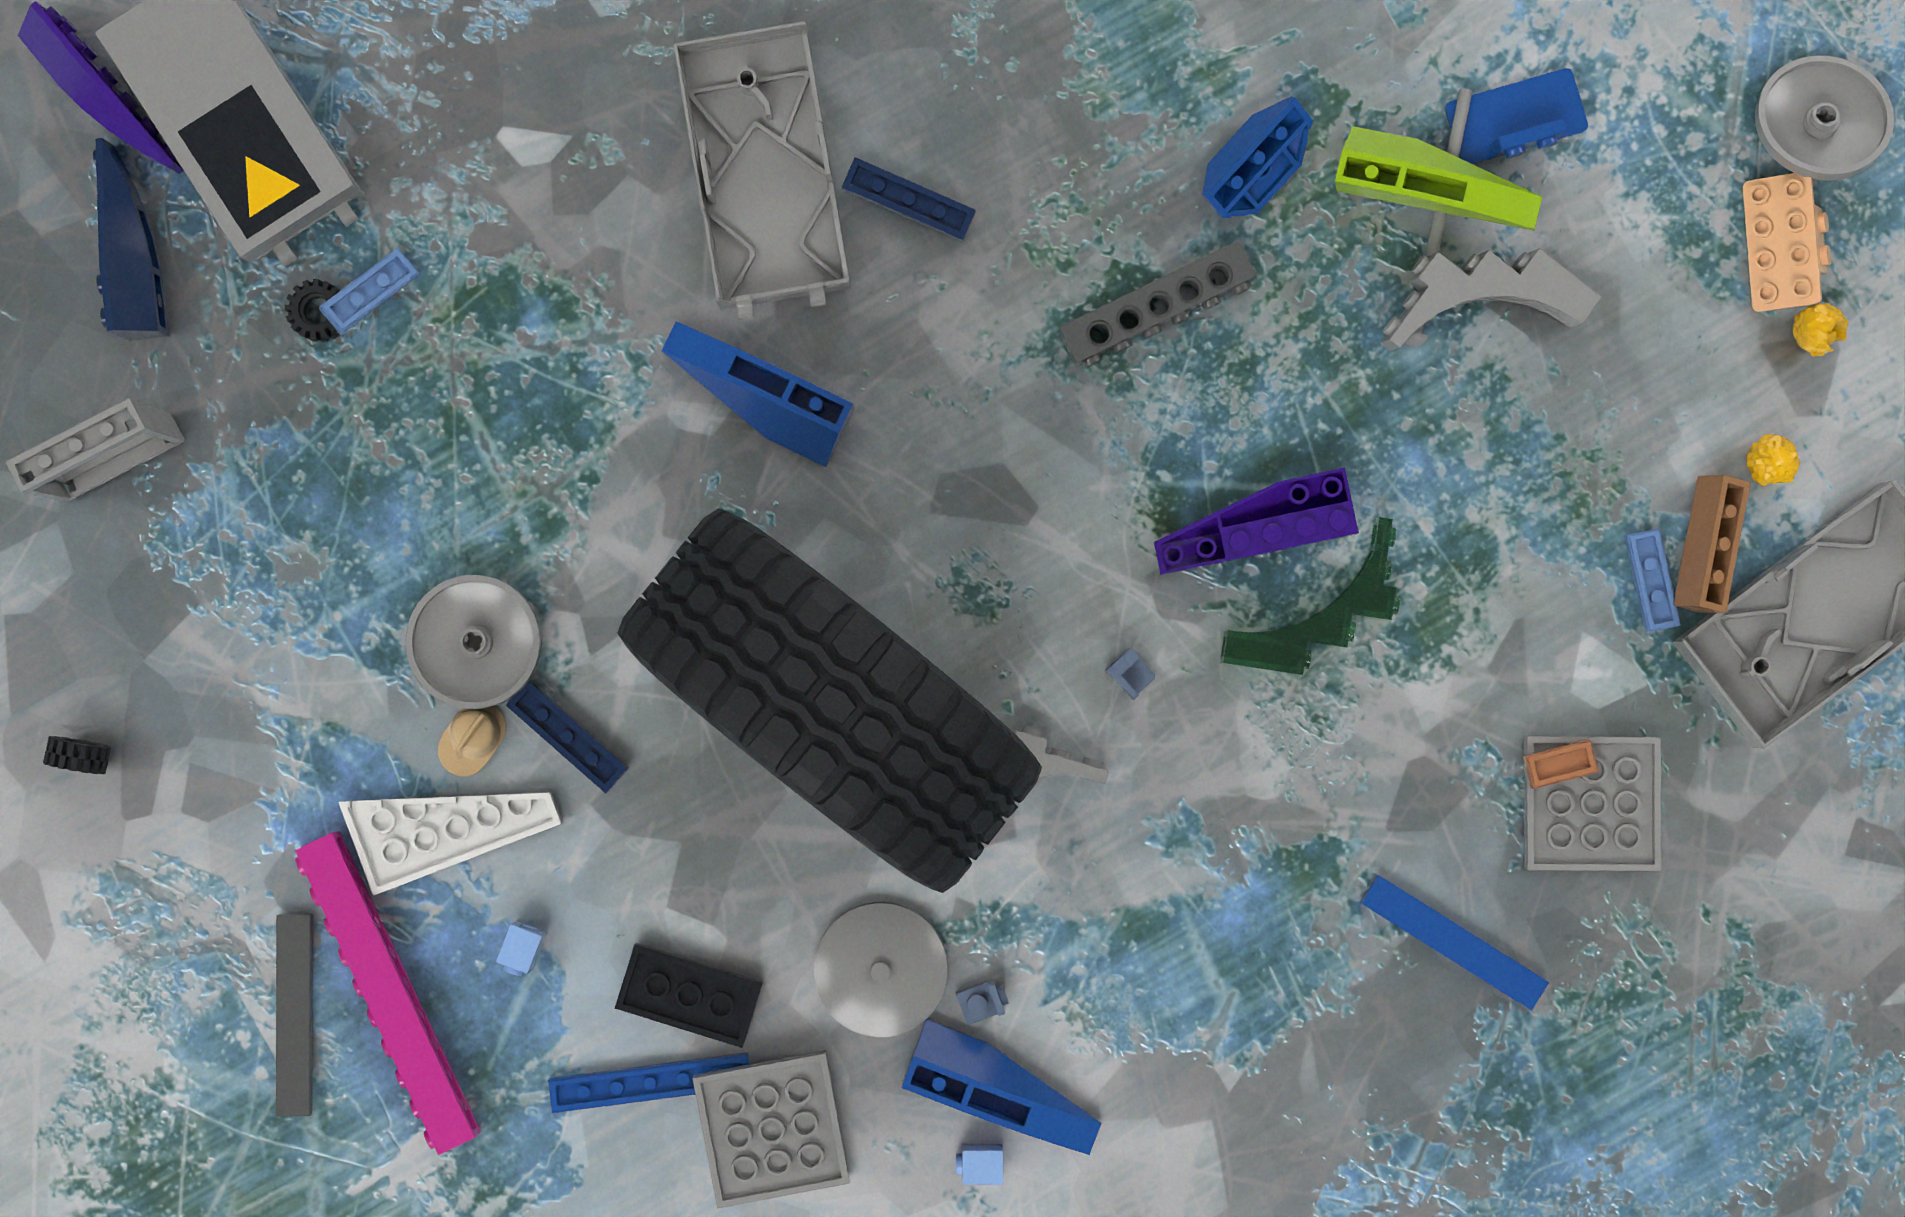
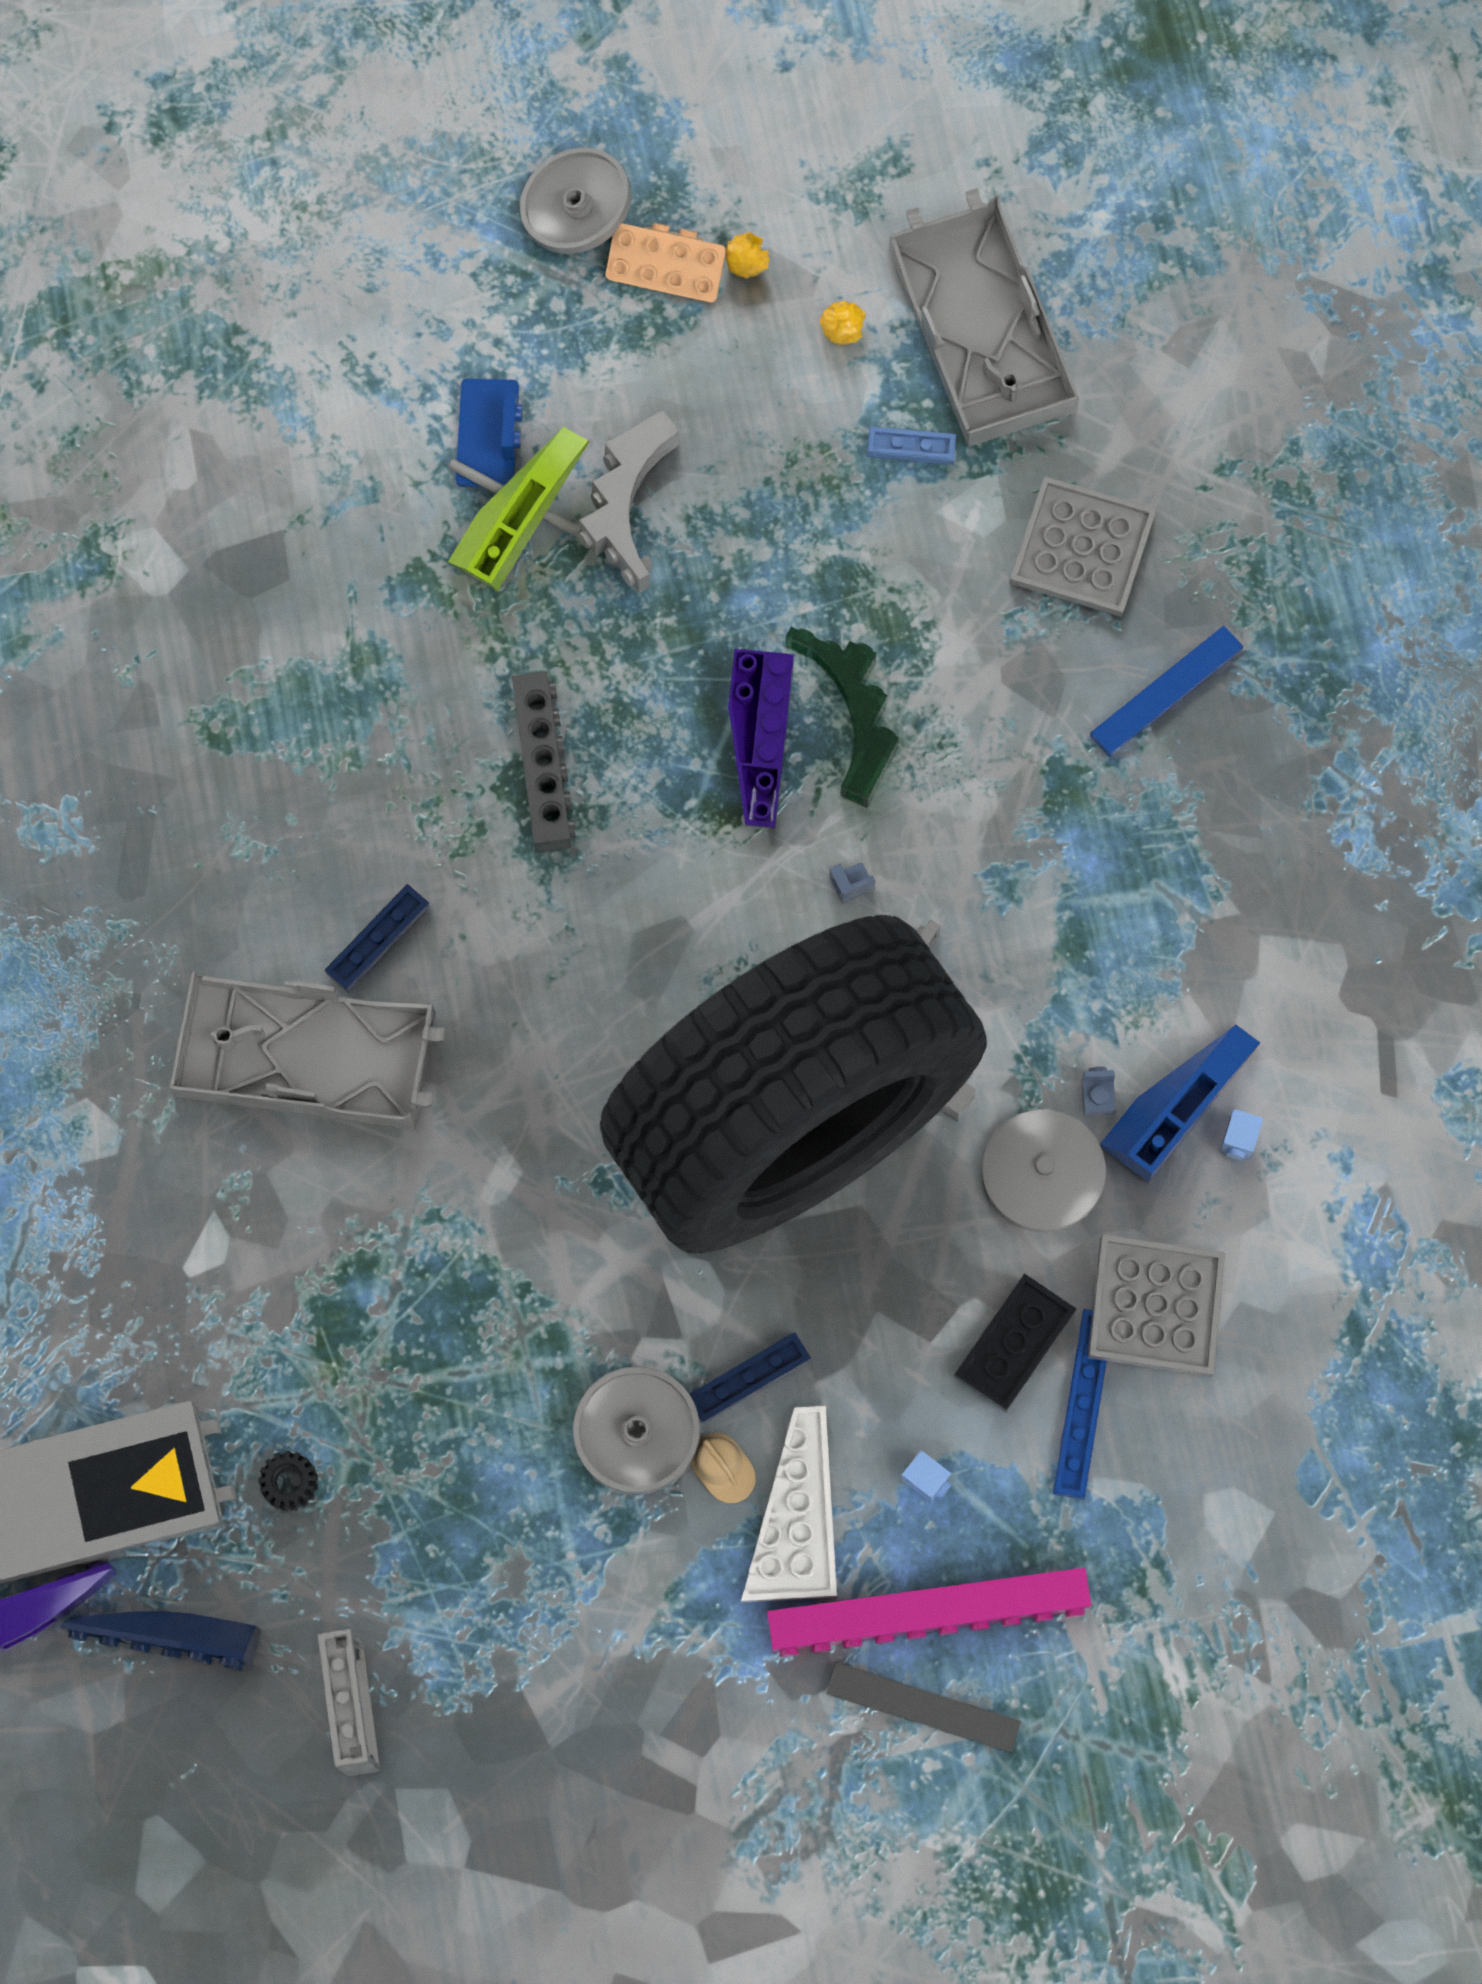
camera: 70 degrees left, 15 degrees down
black tyre [43,736,111,774] -> none
medium blue tile [319,248,420,335] -> none
blue wedge [662,321,855,467] -> none
blue wedge [1202,96,1313,218] -> none
nougat tile [1523,739,1599,789] -> none
medium nougat brick [1673,475,1751,613] -> none

